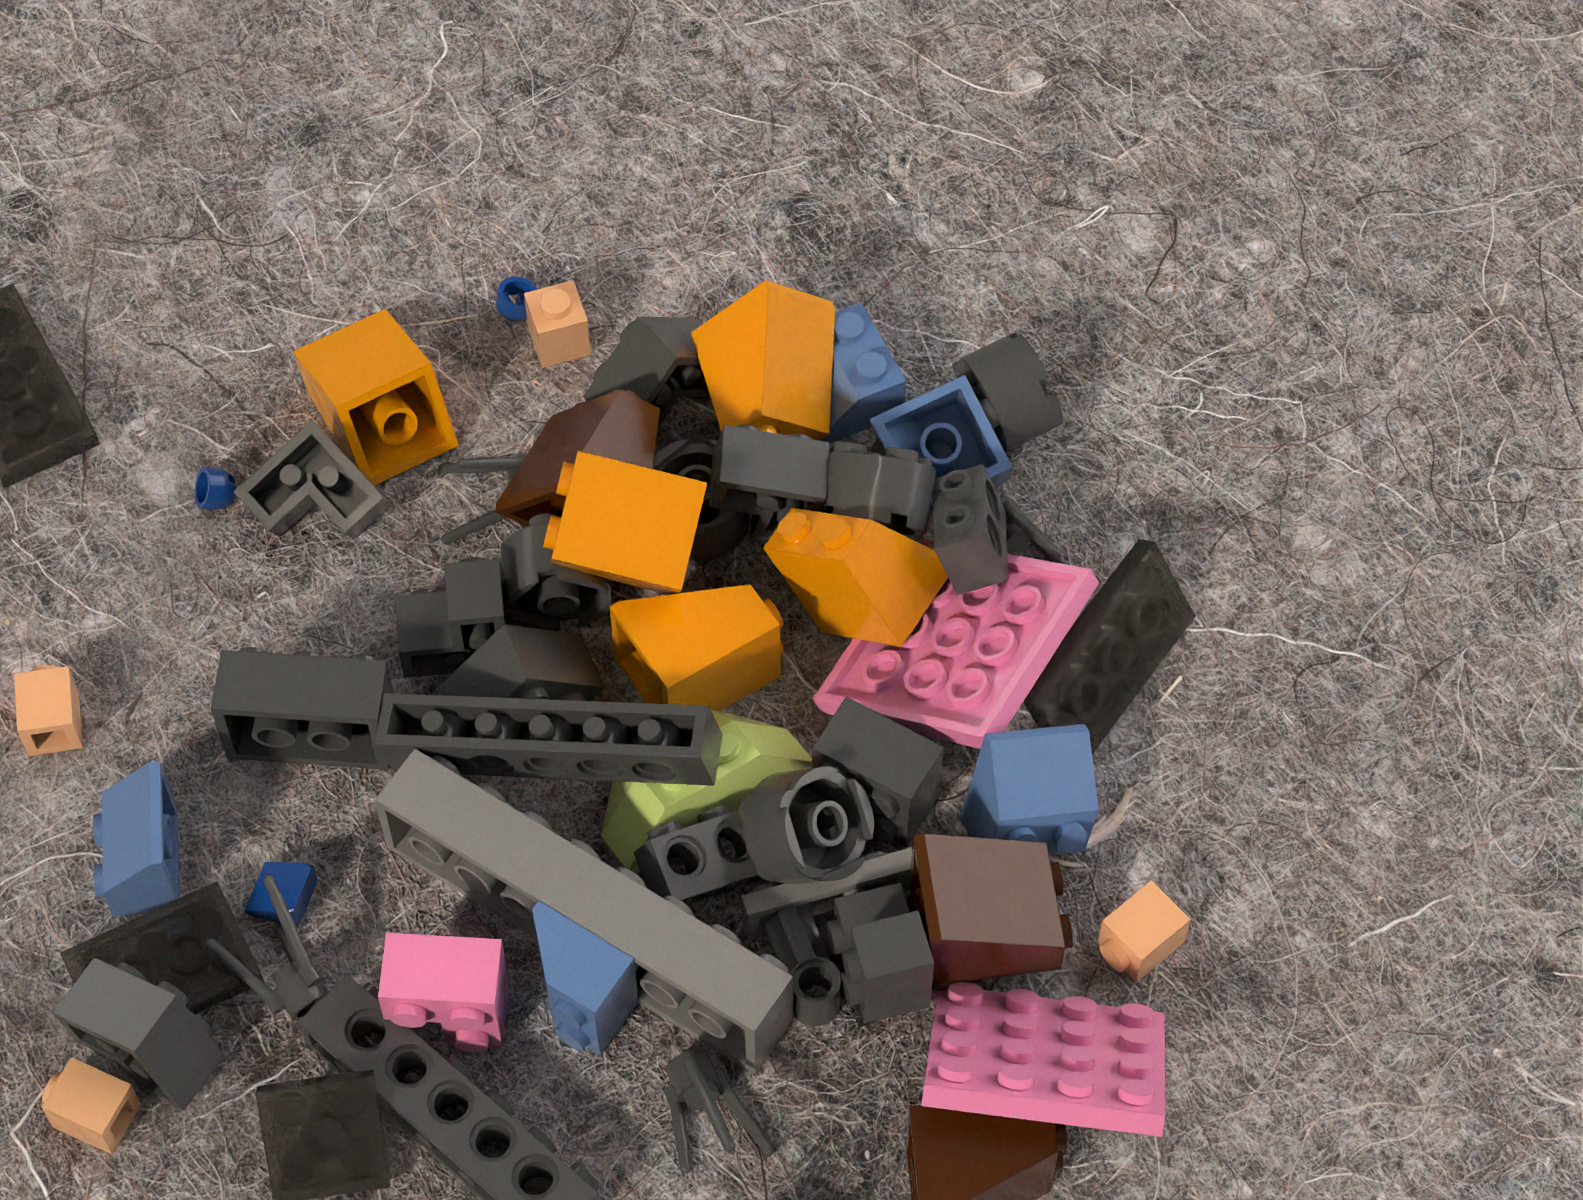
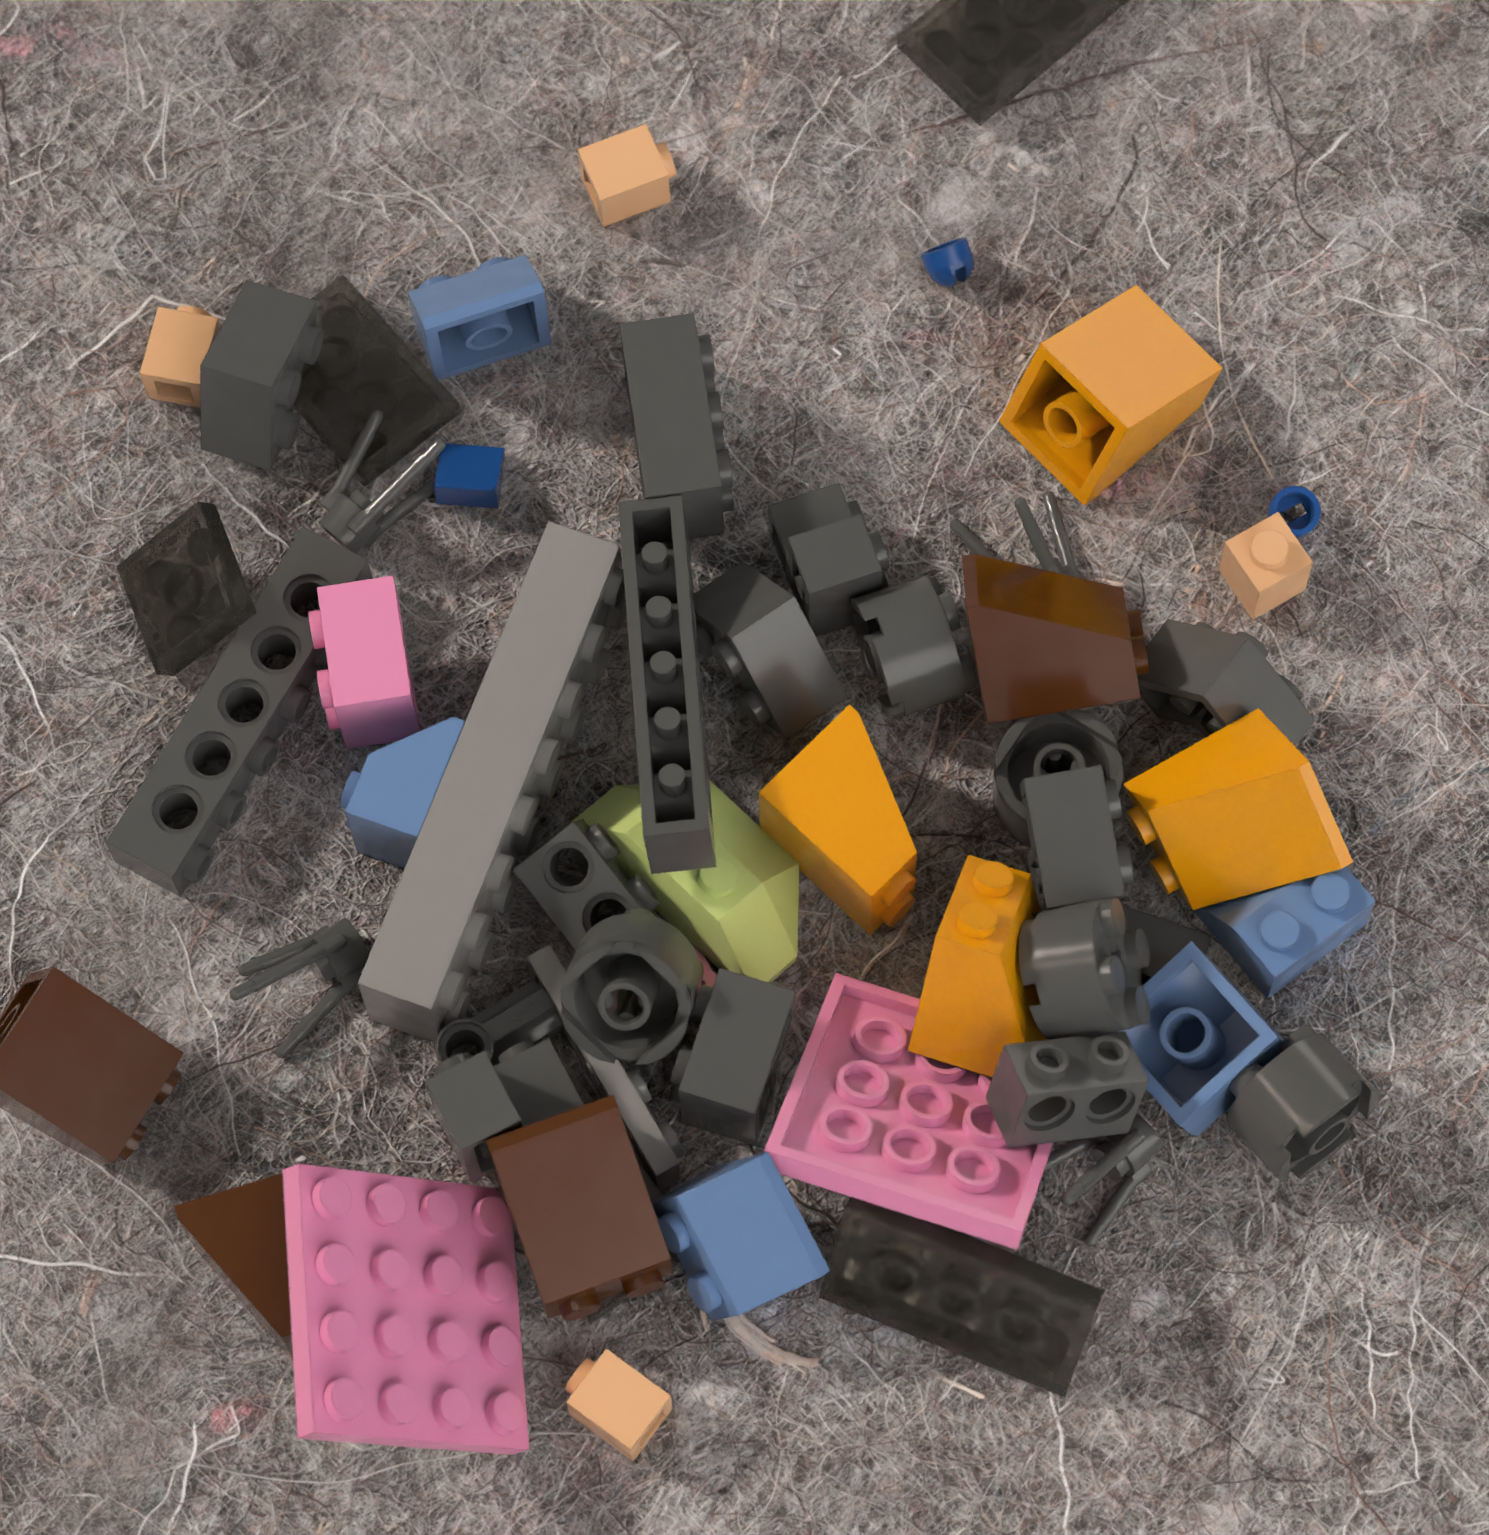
camera: 80 degrees right, 10 degrees up
dark grey brick [233,420,392,540] -> none
light orange slope [543,451,707,595] -> none

